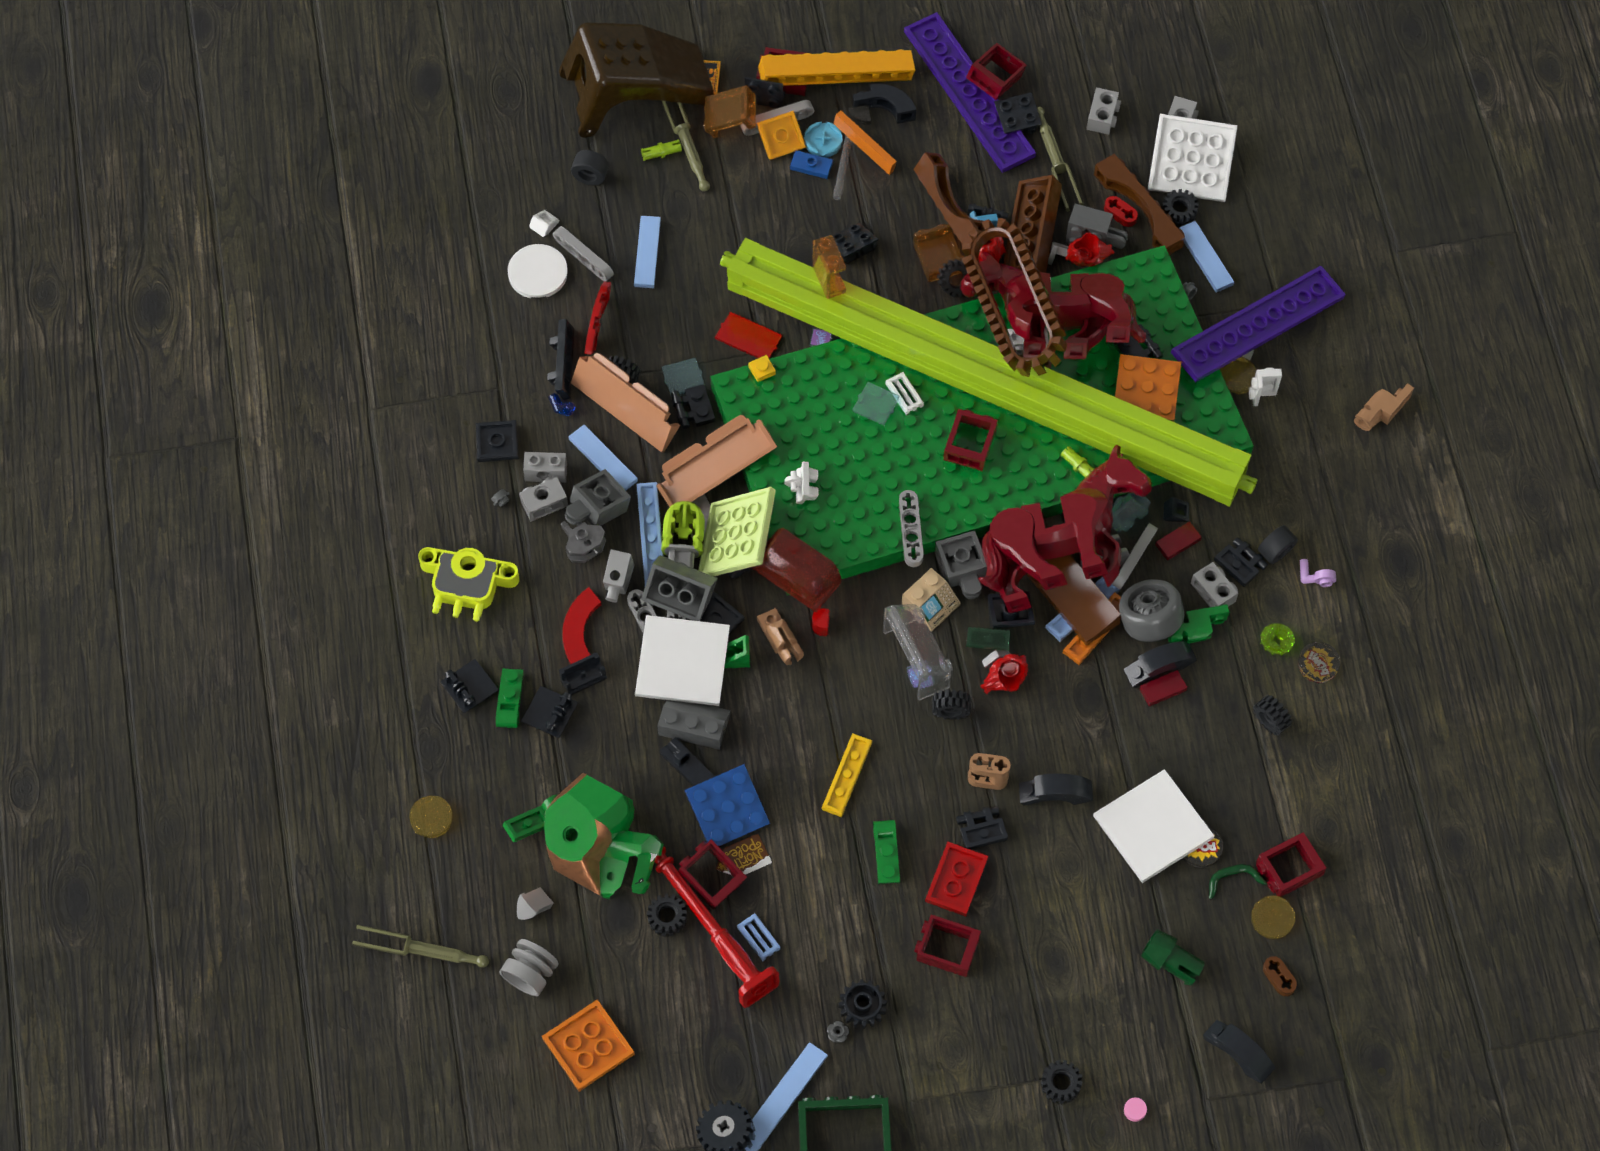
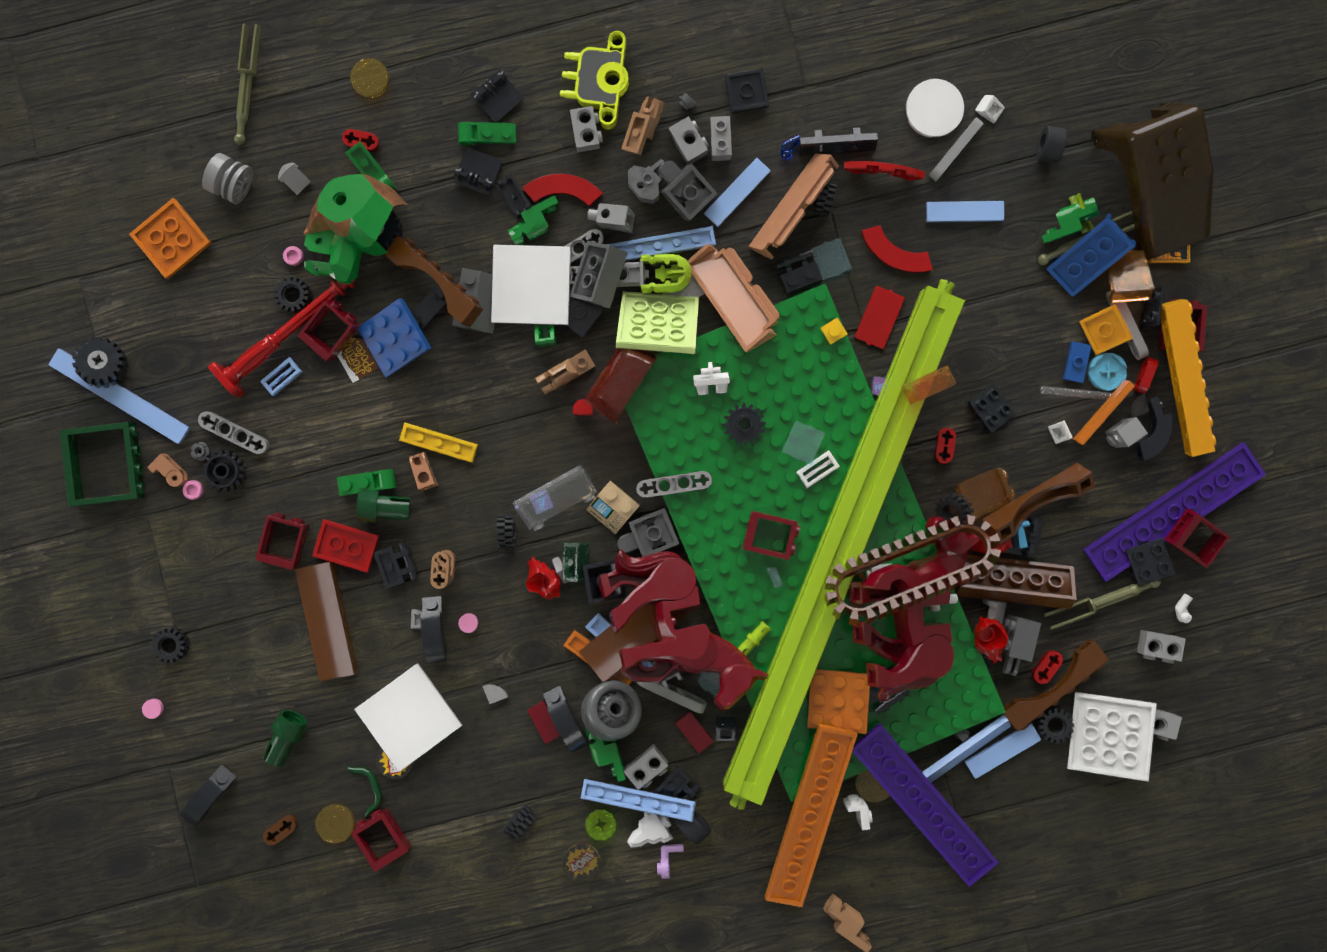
camera: 85 degrees right, 25 degrees up
none -> nougat leg [147,454,188,487]
none -> bright pink tile [183,481,204,500]
none -> light grey beam [198,411,269,454]
none -> bright pink tile [283,246,304,266]
none -> reddish brown arch [295,562,358,681]
none -> red beam [342,129,380,152]
none -> dark green piece [356,491,410,523]
none -> reddish brown arch [384,236,484,327]
none -> nougat leg [409,452,438,491]
none -> light grey tile [411,609,422,629]
none -> bright pink tile [458,613,479,633]
none -> light grey tile [483,684,508,704]
none -> green plate [508,195,560,246]
none -> light grey brick [570,106,603,152]
none -> light blue tile [581,779,696,822]
none -> medium nougat plate [621,97,665,155]
none -> white rock [627,812,673,847]
none -> black gear [723,403,766,446]
none -> orange plate [765,724,858,907]
none -> clear light blue tile [767,566,782,588]
none -> red tile [861,225,933,273]
none -> light blue tile [922,715,1011,783]
none -> red beam [934,428,956,464]
none -> green plate [1042,197,1100,244]
none -> blue plate [1047,213,1136,297]
none -> white slope [1048,420,1073,444]
none -> light grey brick [1105,417,1148,448]
none -> red beam [1134,357,1158,394]
none -> white arm [1175,593,1193,623]

